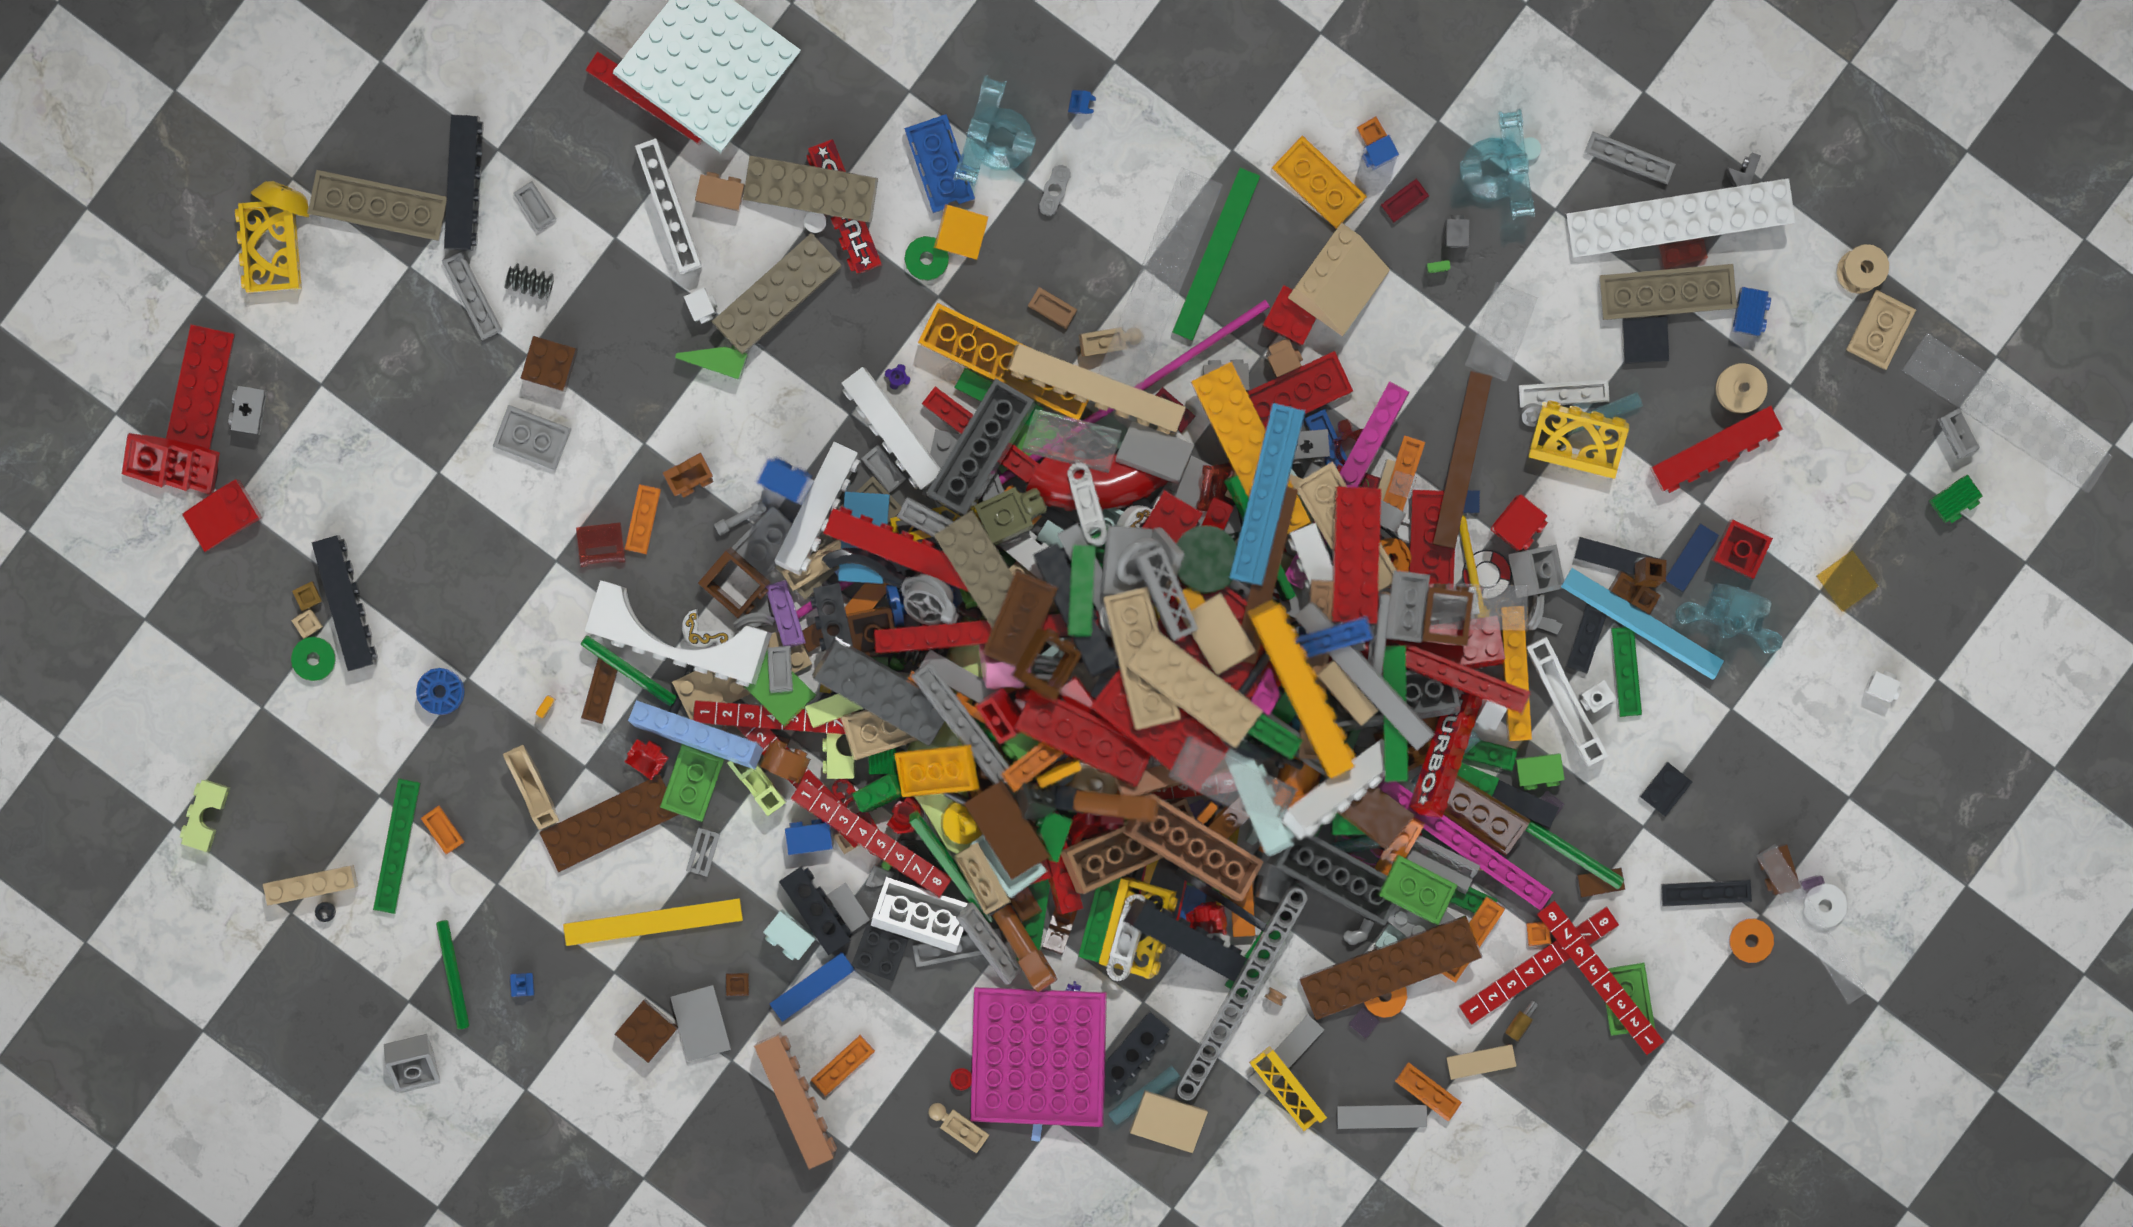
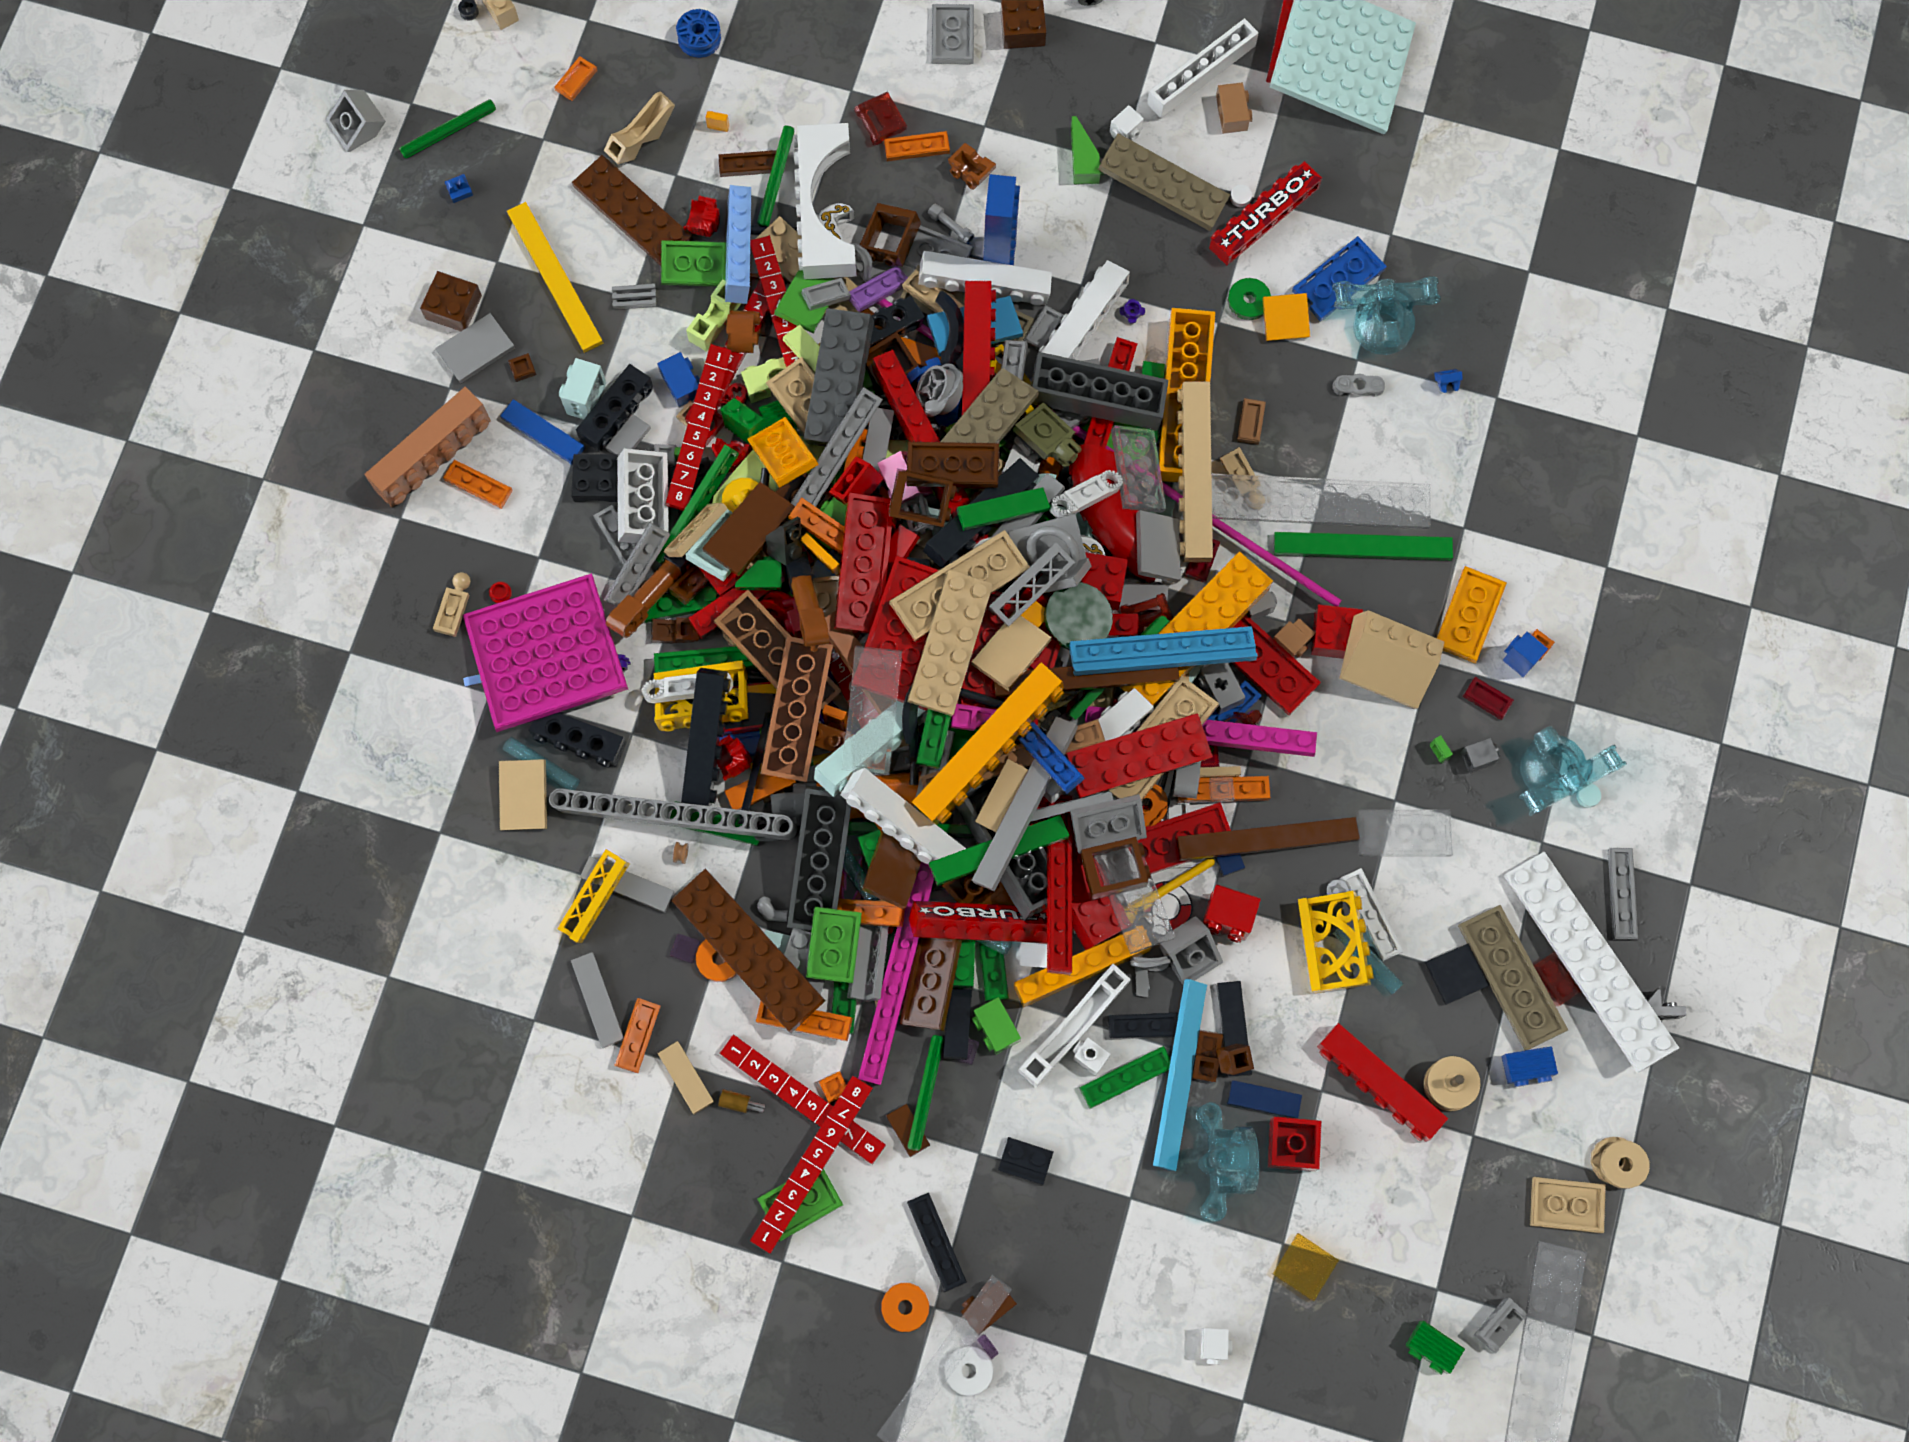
camera: 65 degrees right, 15 degrees down
green tile [373,778,421,914] -> none
dark tan plate [743,155,878,222] -> none

